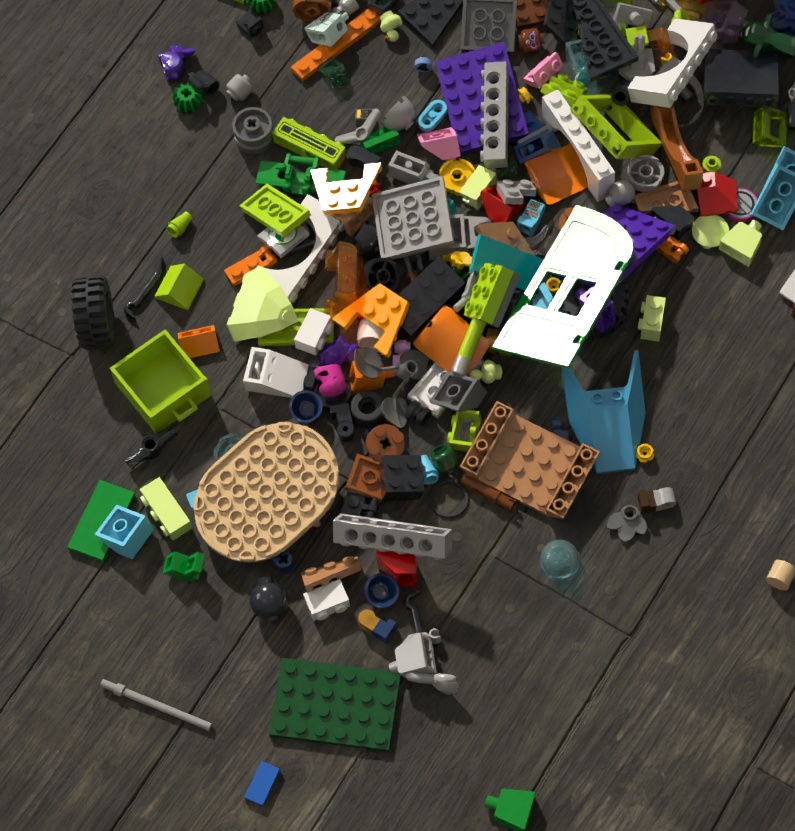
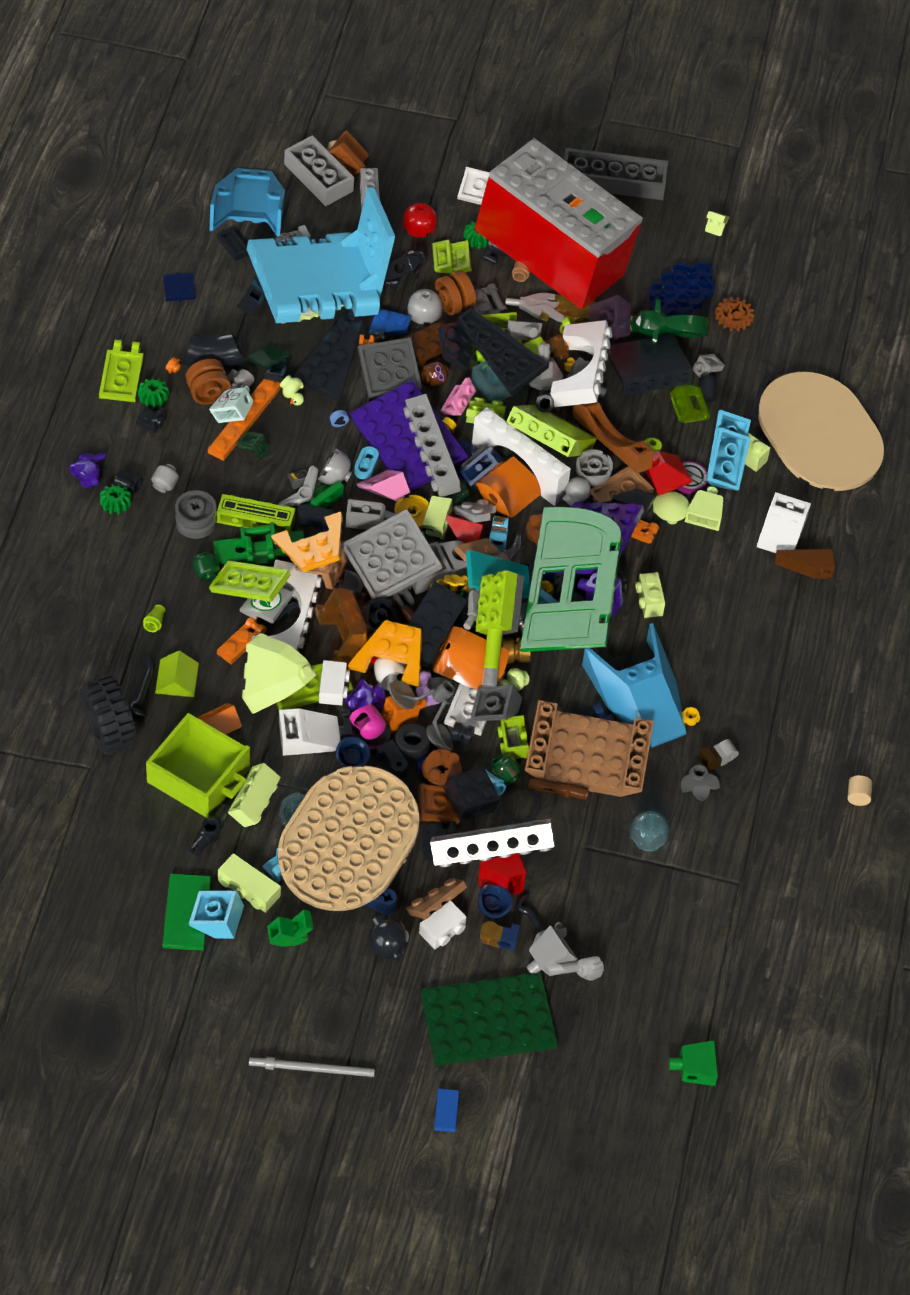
camera: 30 degrees left, 10 degrees down
none -> dark green head [192,552,220,581]
none -> yellowish green brick [228,763,281,827]

